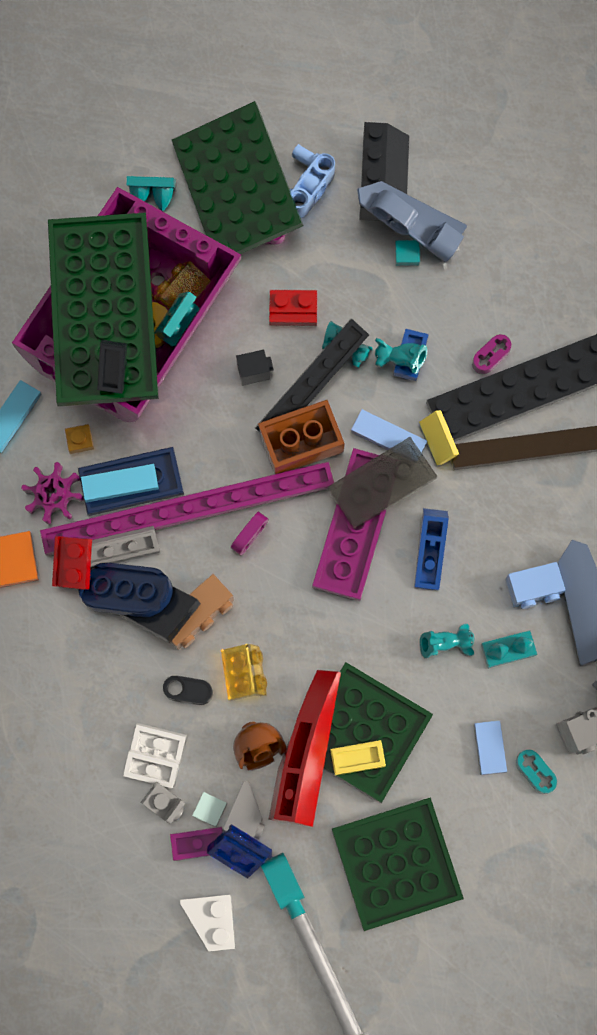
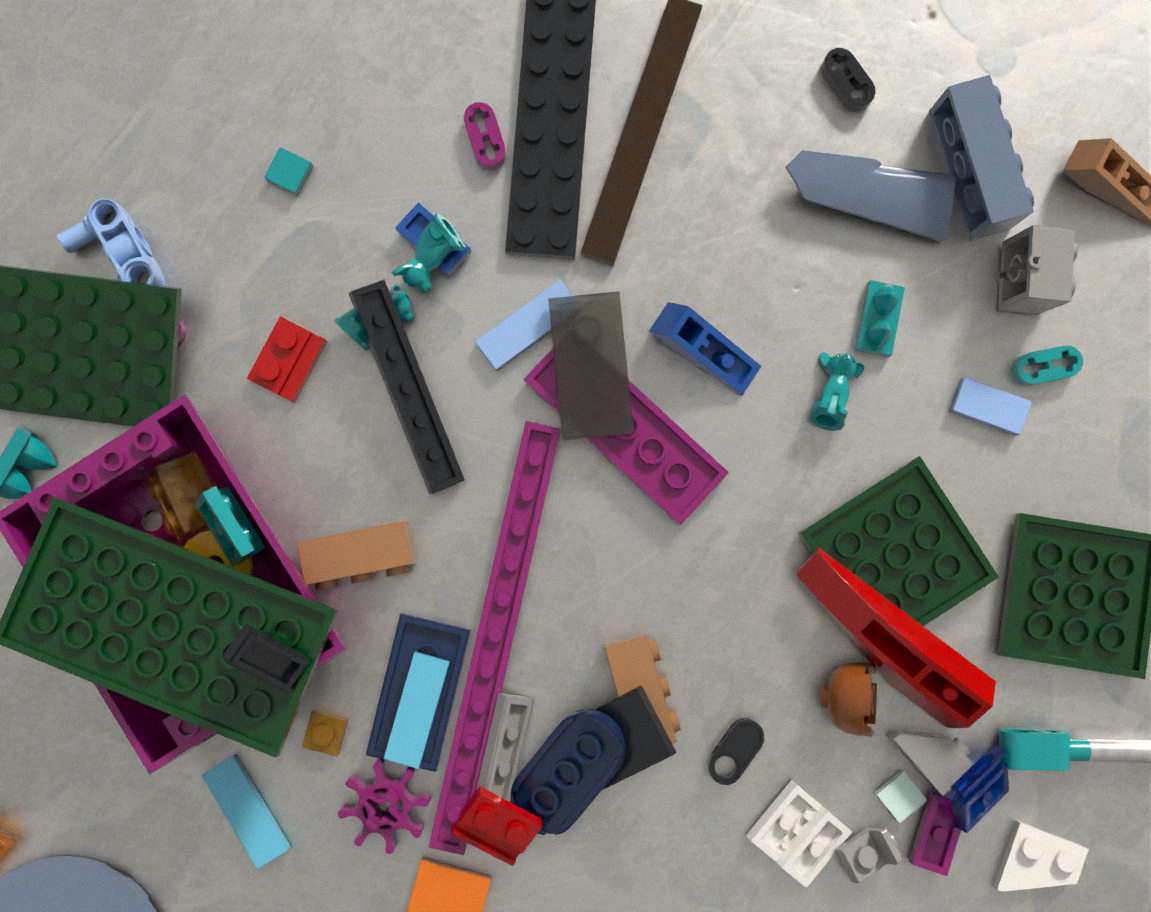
camera: 65 degrees left, 10 degrees up
clear yellow bracket [221,644,267,701] -> none
magenta beam [231,512,269,556] -> none
black brick [236,349,274,386] -> none
dark orange slope [258,400,345,474] -> none
light yellow tile [330,740,386,776] -> none
sand blue panel [357,181,467,262] -> none
black slope [359,122,409,221] -> none
light yellow tile [419,411,459,465] -> none
light blue brick [506,562,565,609] -> none
none -> medium nougat brick [297,521,416,591]

